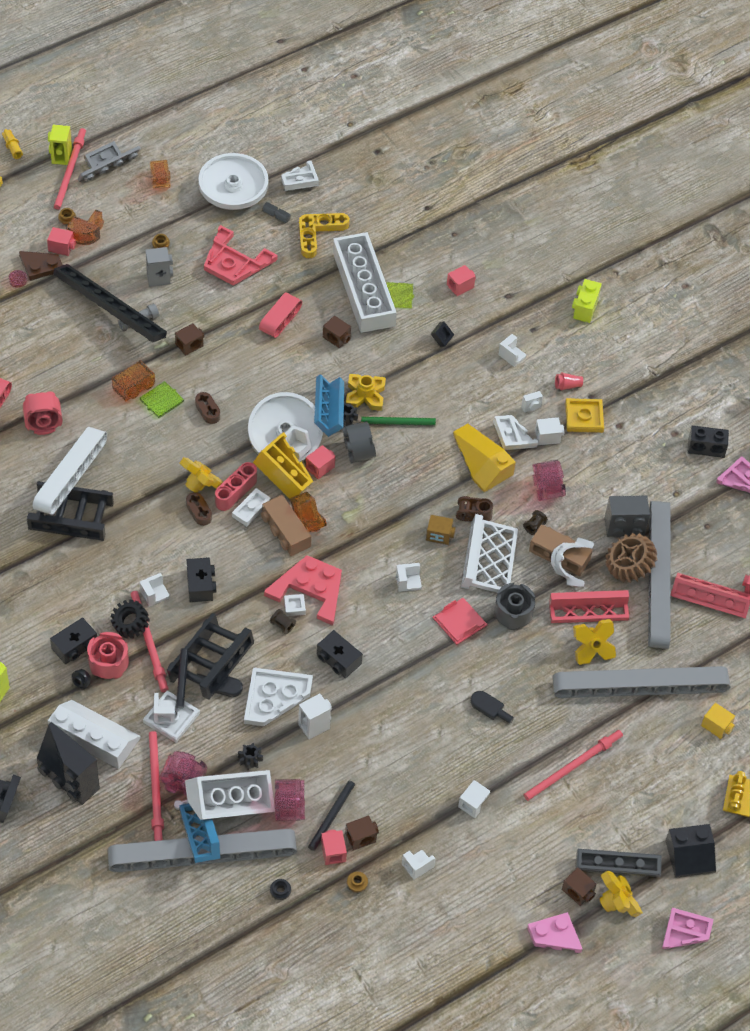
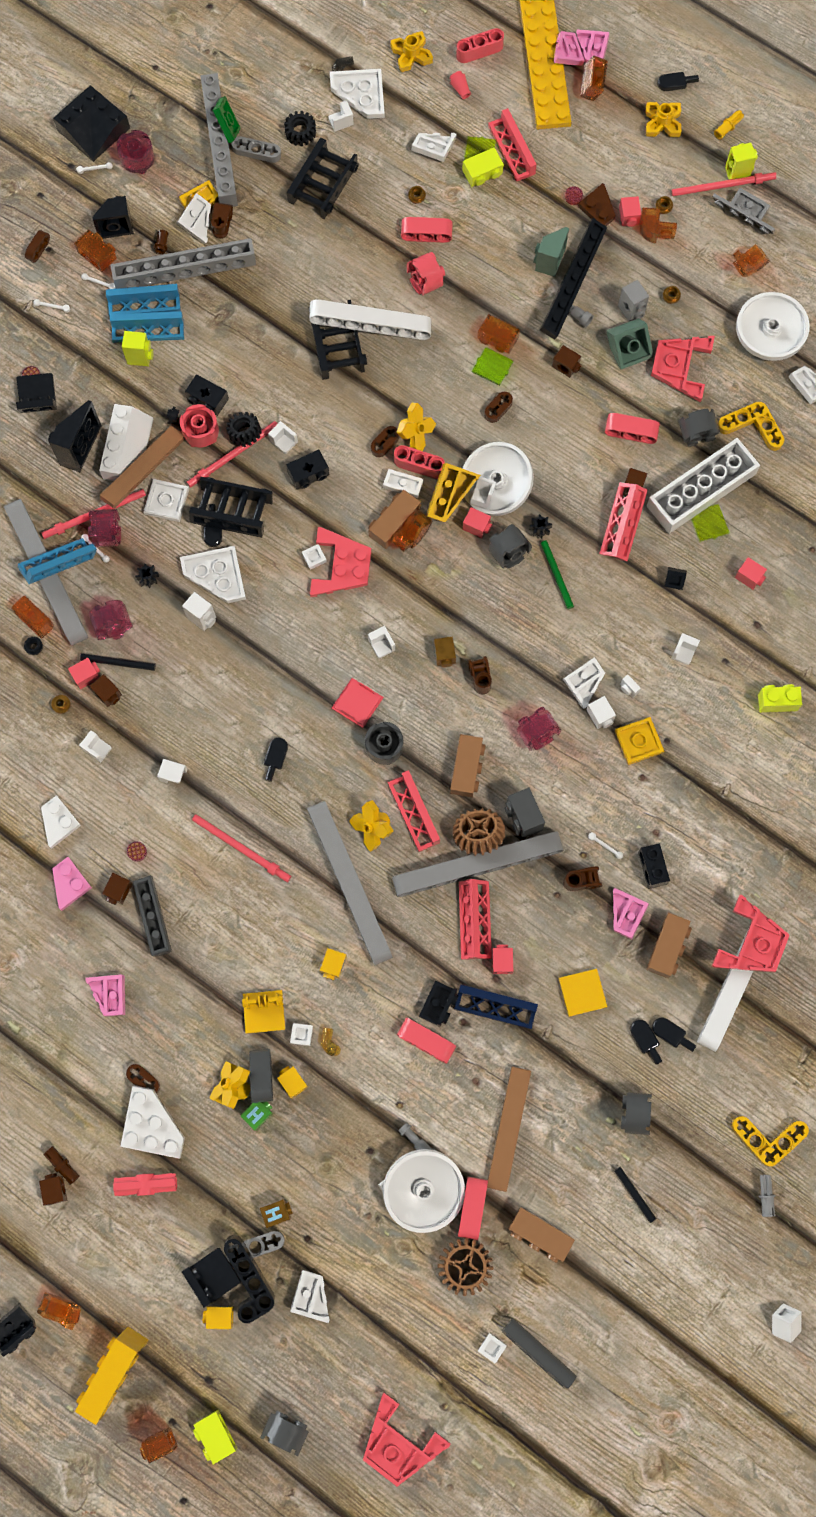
camera: 75 degrees right, 20 degrees up
white panel [154,693,175,724] -> none
black bar [176,648,189,709] -> none
white slope [185,770,275,820] -> none
dark grey piece [263,202,291,223] -> none
dark brown bush [270,609,296,635] -> none
dark azure fence [314,374,344,437] -> none
black brick [317,630,363,679] -> none
yellow plant [346,374,386,411] -> none
yellow wedge [453,423,516,492] -> none
white fence [461,514,518,593] -> none
dark brown bush [523,510,548,535] -> none
white helmet [551,538,594,587] -> none
coral cone [555,372,583,391] -> none
yellow plant [600,871,643,918] -> none
black slope [665,824,716,878] -> none
none -> clear orange brick [12,596,54,639]
none -> white wing [41,795,81,849]
none -> medium nougat tile [100,425,185,509]
none -> tile [127,841,147,862]
none -> sand green slope [533,227,569,277]
none -> reddish brown piece [563,866,603,891]
none -> white hinge [588,832,623,859]
none -> coral fence [599,482,648,561]
none -> sand green slope [606,318,654,369]
none -> dark grey brick [678,409,720,447]

